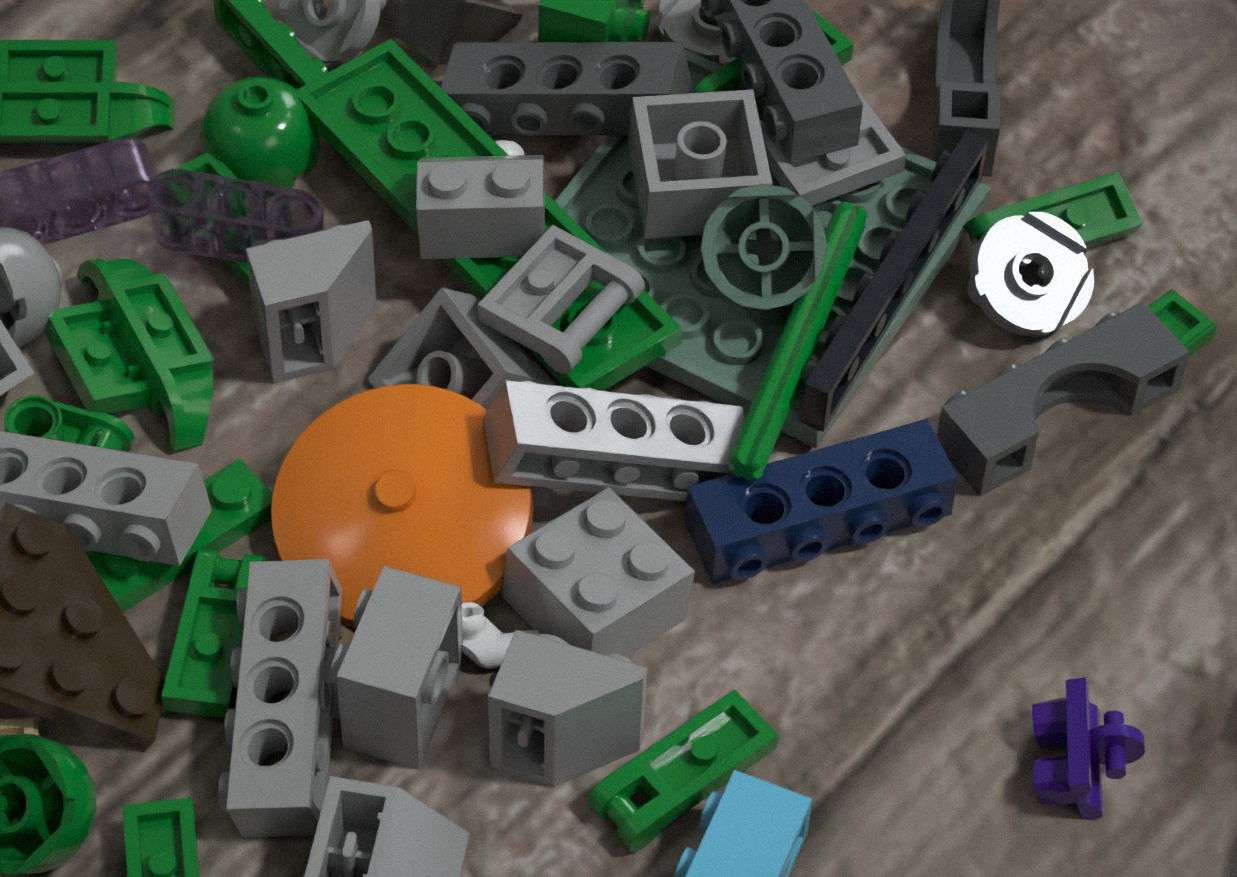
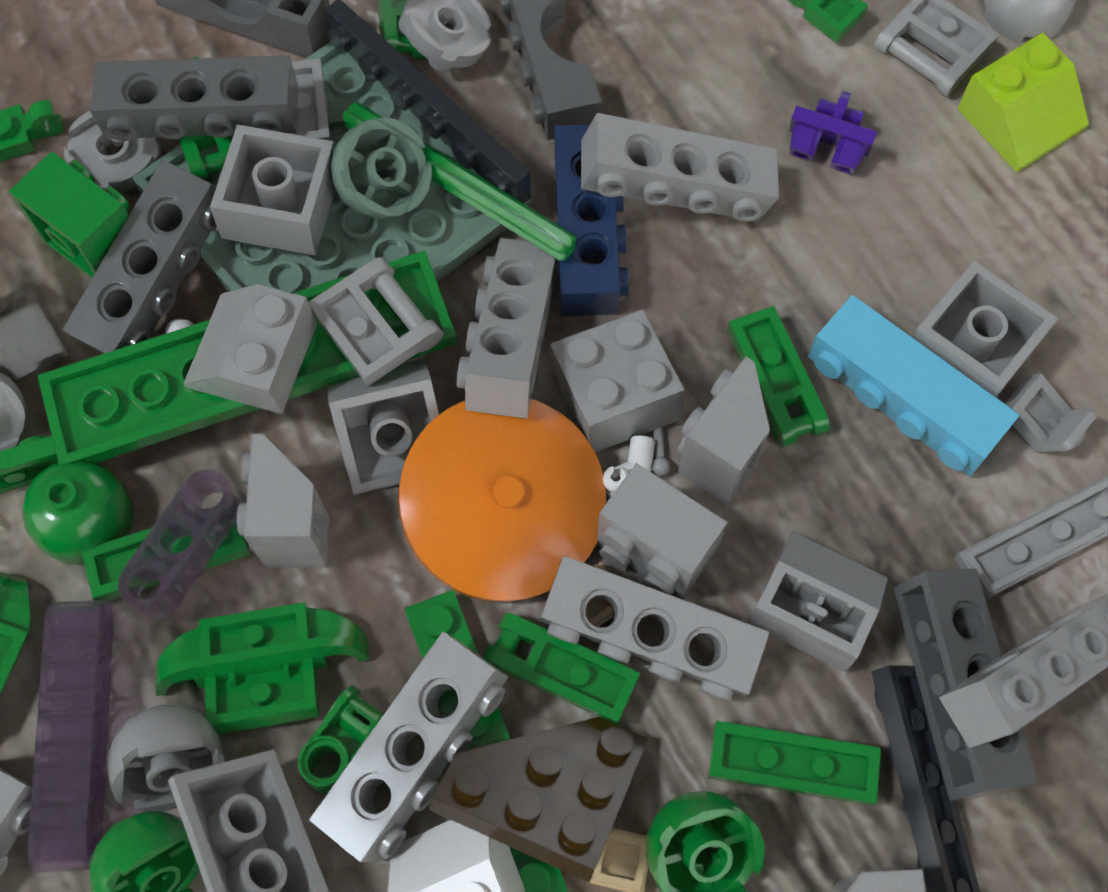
camera: 70 degrees left, 15 degrees up
none -> light grey brick [581,113,779,222]

